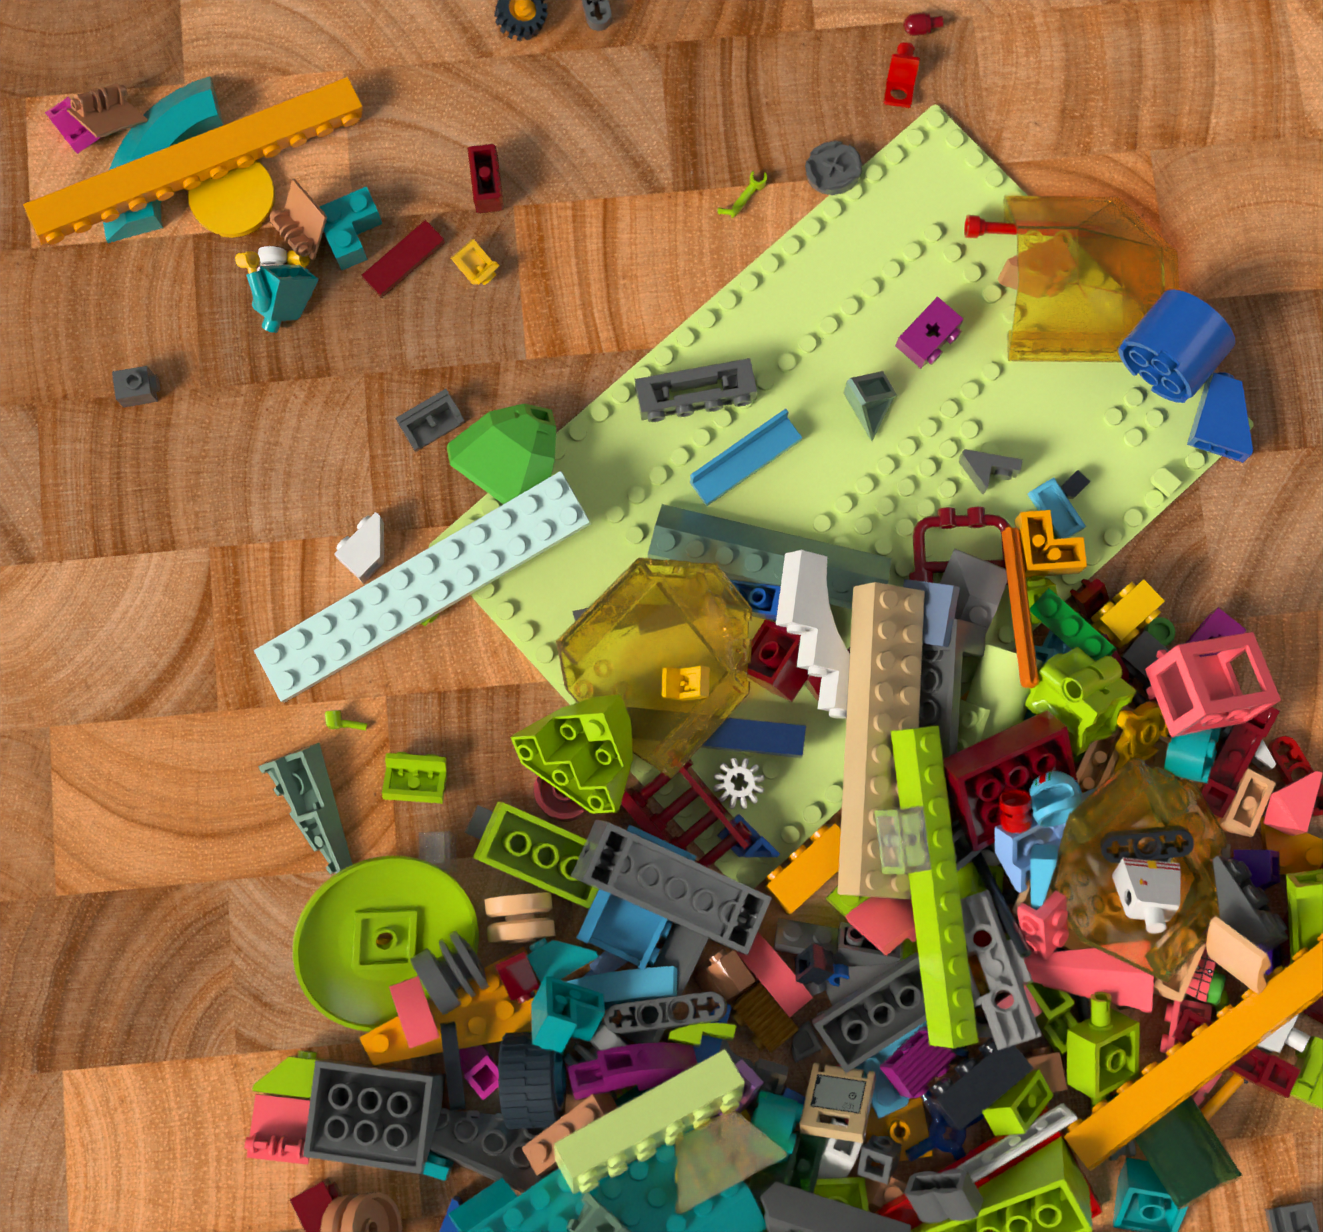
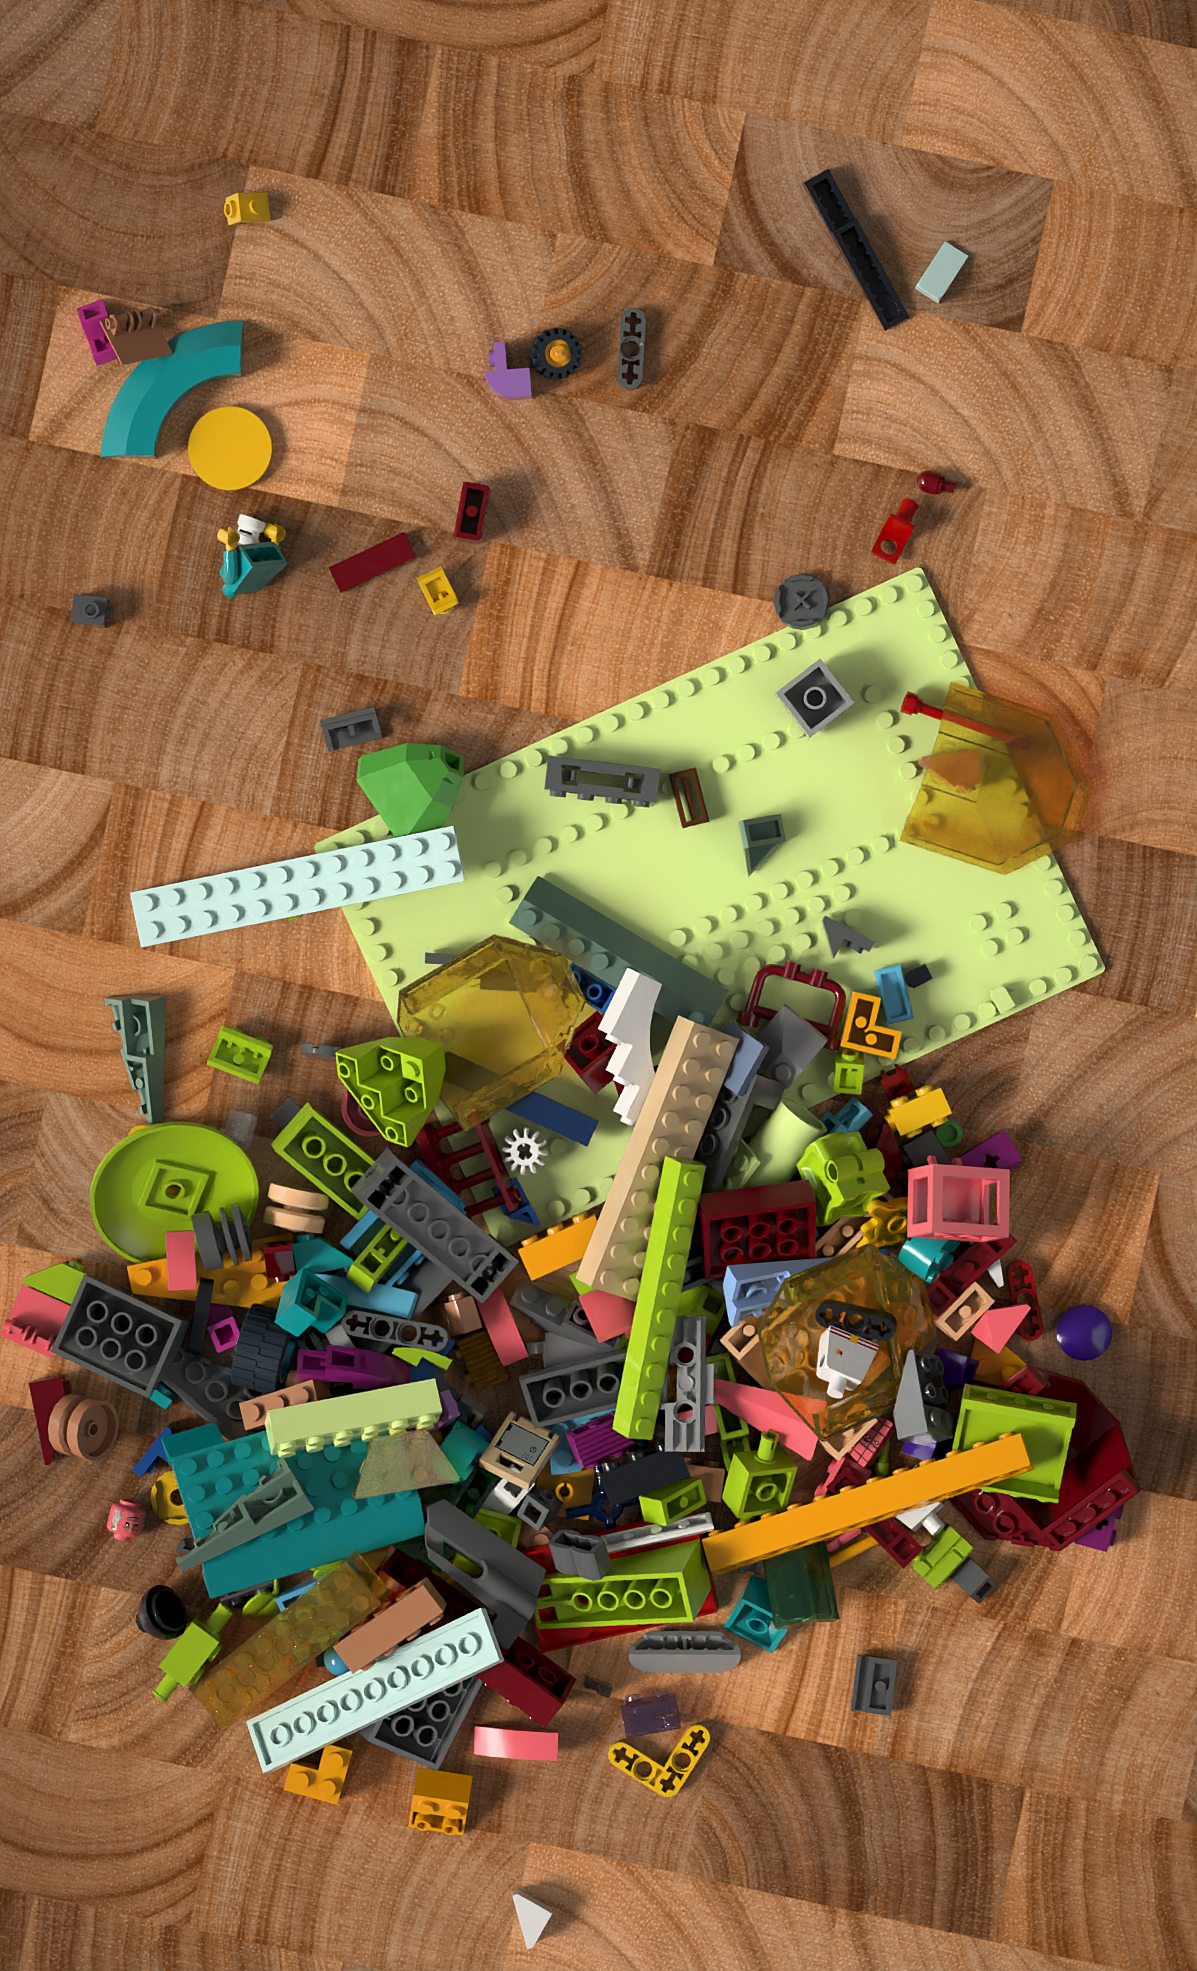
camera: 15 degrees right, 10 degrees up
light orange brick [23,77,363,245] -> none
nougat hinge [269,179,327,260] -> none
teal brick [319,186,383,271] -> none
lime hand [325,711,367,731] -> none
white slope [334,512,384,584] -> none
yellow bracket [662,666,710,701] -> none
dark azure panel [690,409,802,506] -> none
lime piece [717,171,767,218] -> none
dark grey tile [791,1021,823,1063] -> none
black piece [794,943,850,986] -> none
clear brick [875,806,931,874] -> none
magenta brick [895,296,964,369] -> none
black piece [972,852,1032,958] -> none
red wheel [999,789,1032,833] -> none
orange axle [1002,526,1039,689] -> none
coral bracket [1017,890,1069,960] -> none
green plate [1030,588,1117,661] -> none
medium azure helmet [1030,771,1082,827] -> none
medium azure slope [1030,844,1058,911] -> none
blue brick [1118,290,1236,403] -> none
blue slope [1187,372,1253,463] -> none
light nougat slope [1206,916,1271,995] -> none
bright green tile [1206,972,1226,1005] -> none
none -> dark grey tile [301,1042,343,1063]
none -> lime slope [346,1224,409,1294]
none -> medium lavender brick [485,342,532,400]
none -> reddish brown tile [668,767,710,829]
none -> light grey brick [775,659,854,739]

